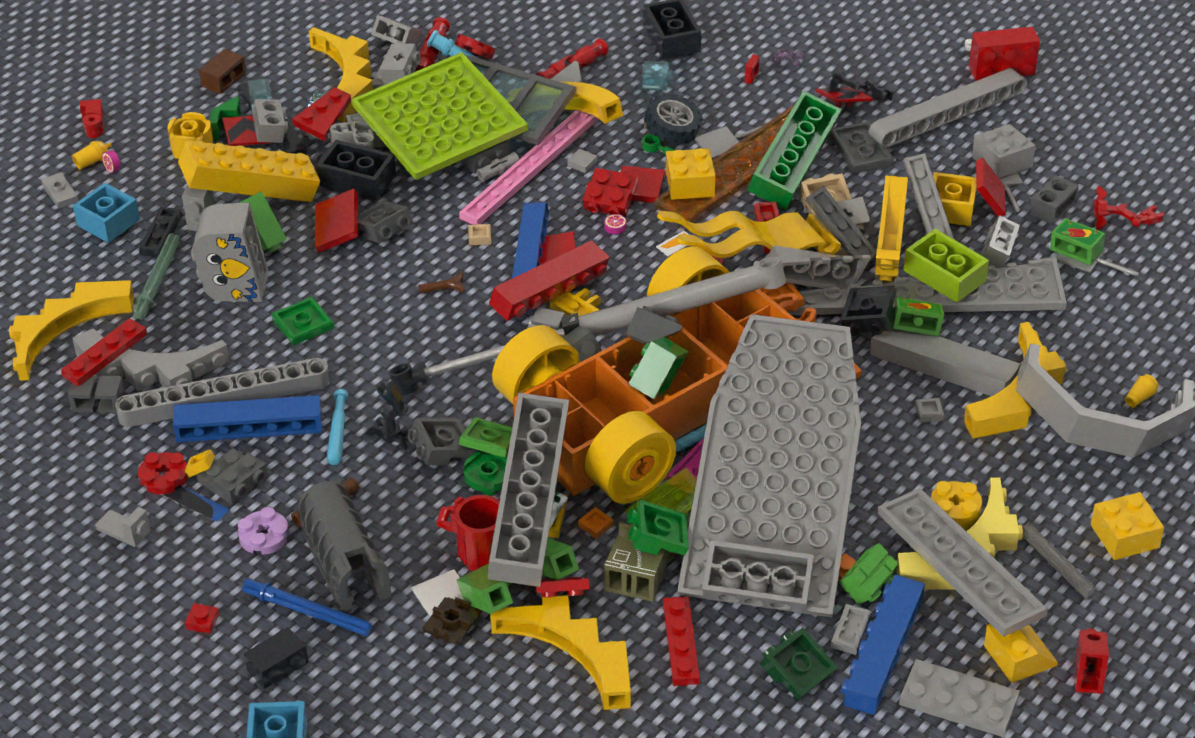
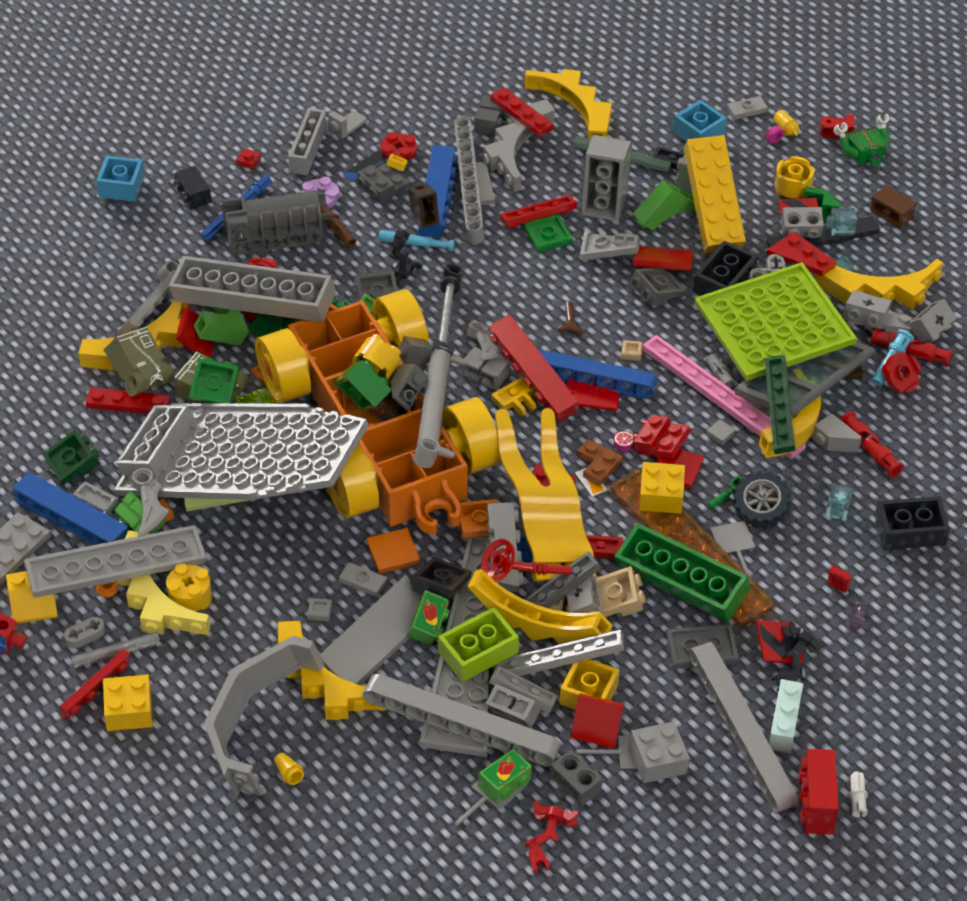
camera: 100 degrees right, 5 degrees up
none -> red plate [59,648,130,721]
none -> light grey beam [64,617,105,649]
none -> olive piece [103,326,175,396]
none -> light grey hinge [113,260,178,337]
none -> light grey piece [132,468,169,536]
none -> light grey brick [288,108,327,176]
none -> light grey plate [339,562,387,597]
none -> yellow brick [352,334,401,381]
none -> light grey beam [363,674,561,766]
none -> dark brown torso [408,183,440,229]
none -> light grey piece [467,322,502,361]
none -> red dish [481,539,572,582]
none -> light grey tile [489,666,558,713]
none -> red plate [500,195,577,228]
none -> dark orange plate [577,439,623,486]
none -> light grey wing [580,231,640,260]
none -> dark green plate [765,355,796,455]
none -> light aqua arch [769,679,803,754]
none -> green torso [834,114,889,167]

